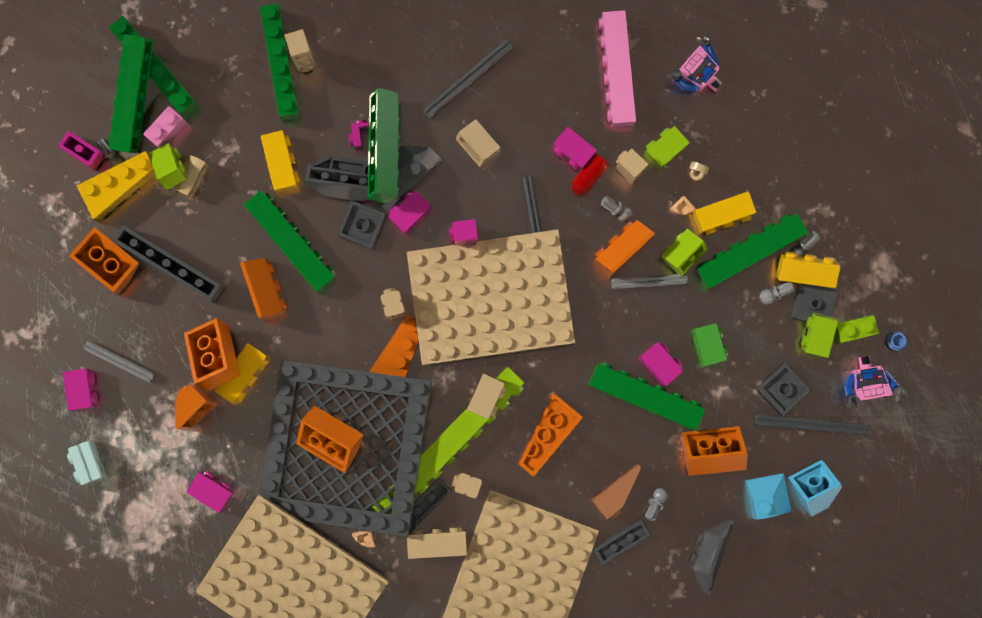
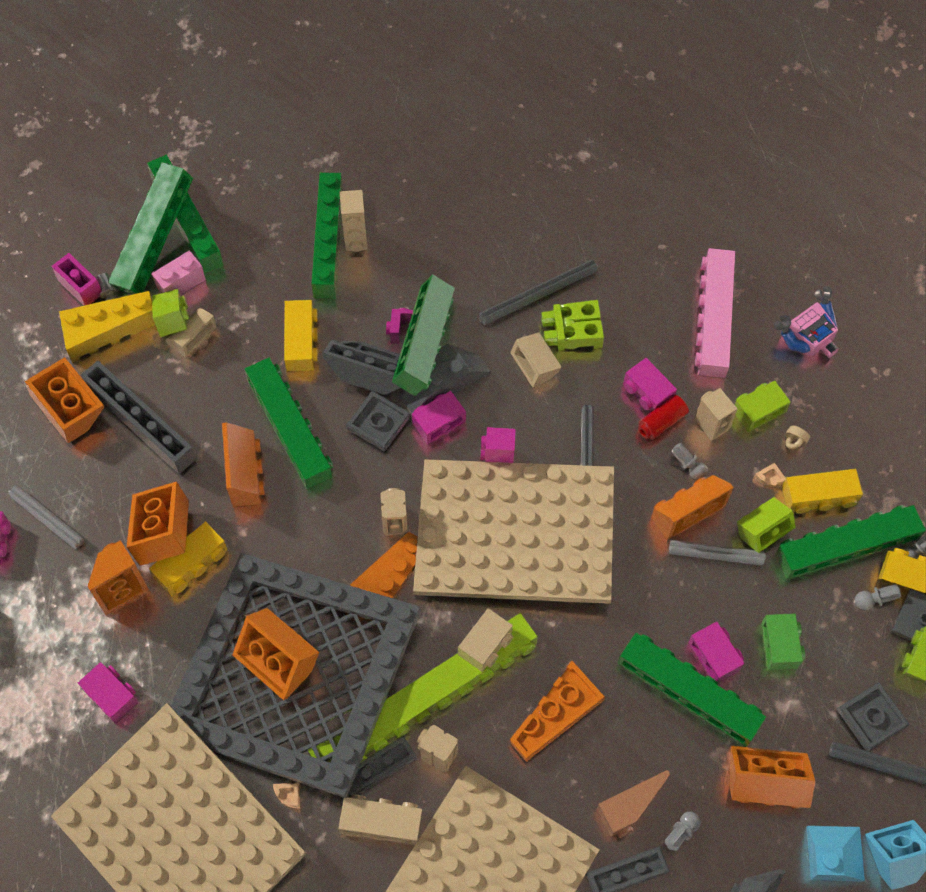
camera: 15 degrees right, 20 degrees down
none -> lime hips [541,300,604,351]

